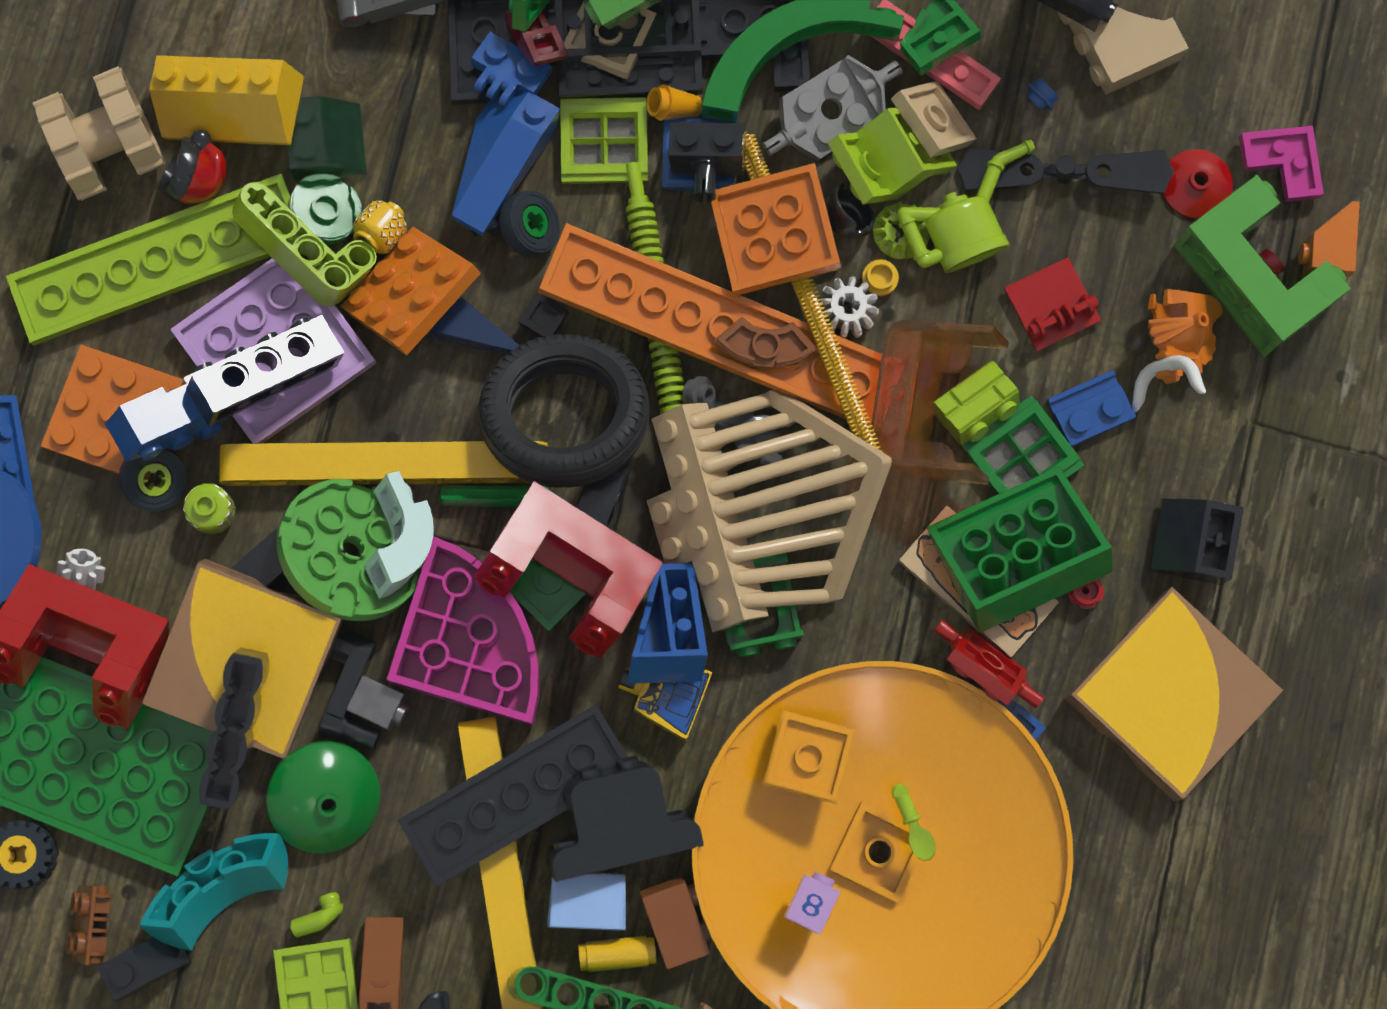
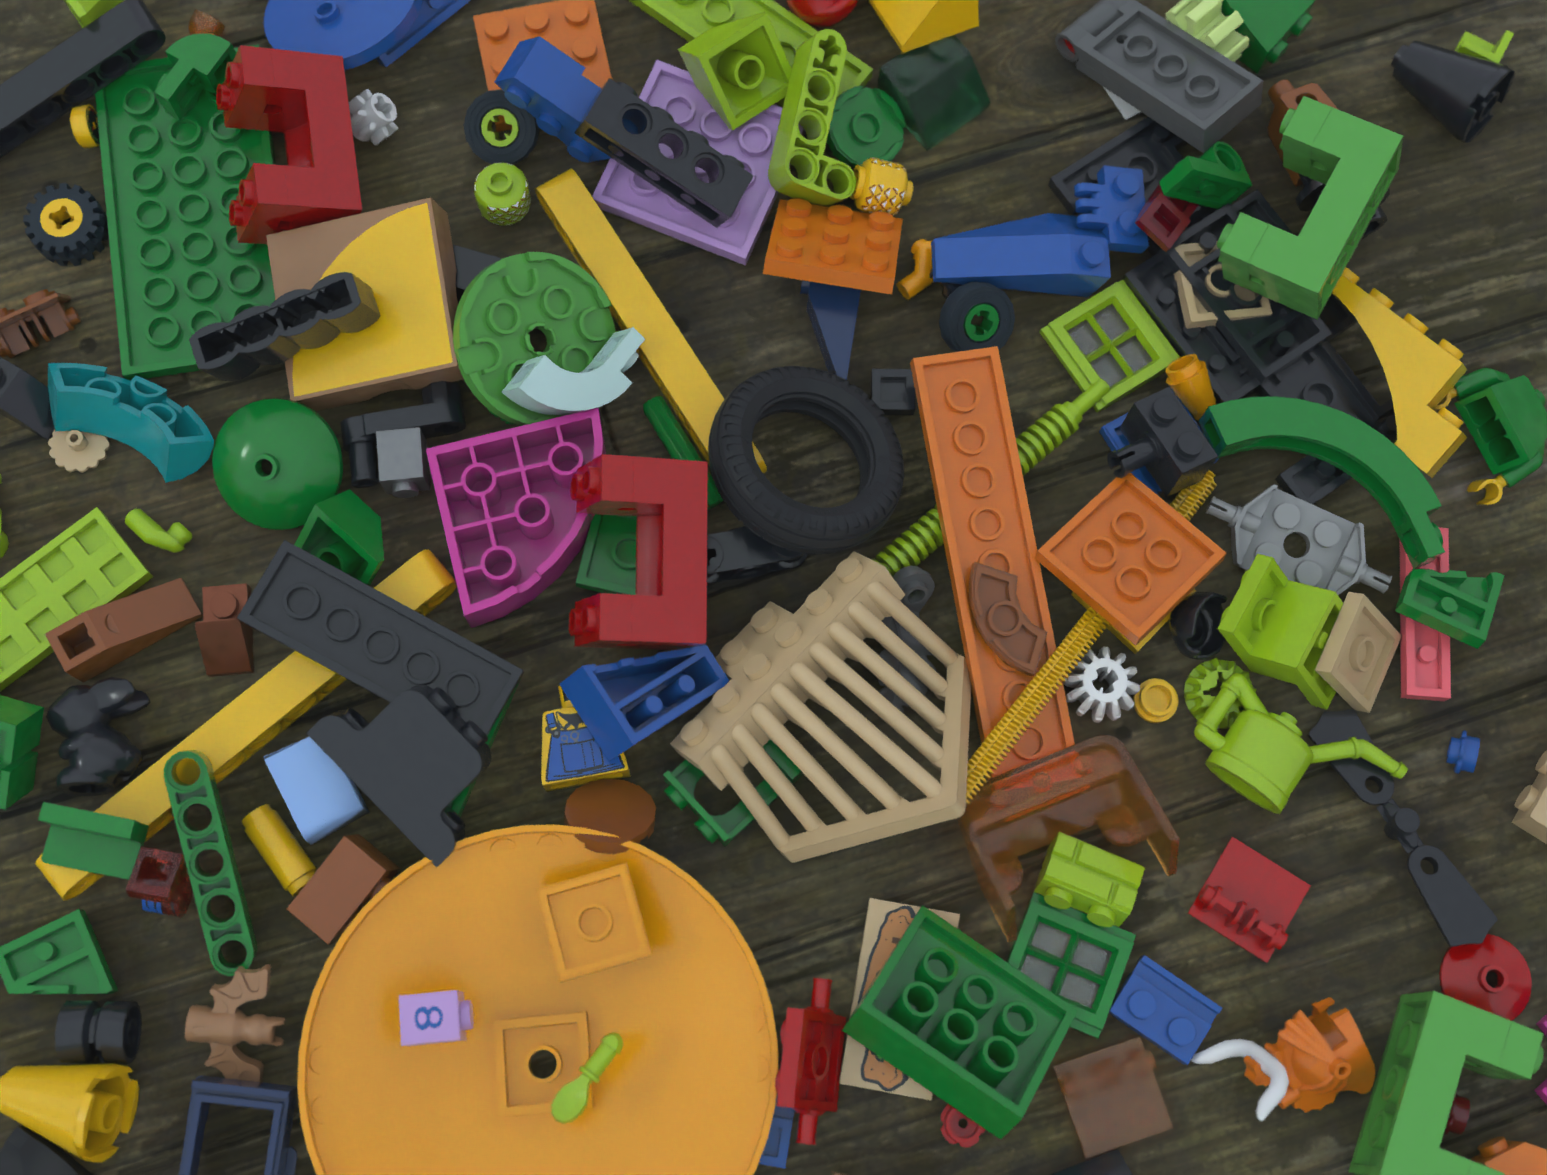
camera: 60 degrees right, 5 degrees down
none -> tan piece [48,430,110,473]
none -> copper slope [195,583,254,677]
none -> green slope [294,489,384,586]
none -> dark orange tile [564,778,656,854]
none -> lime slope [678,12,792,130]
none -> light orange arm [897,239,934,300]
none -> clear orange hinge [1053,1037,1173,1158]

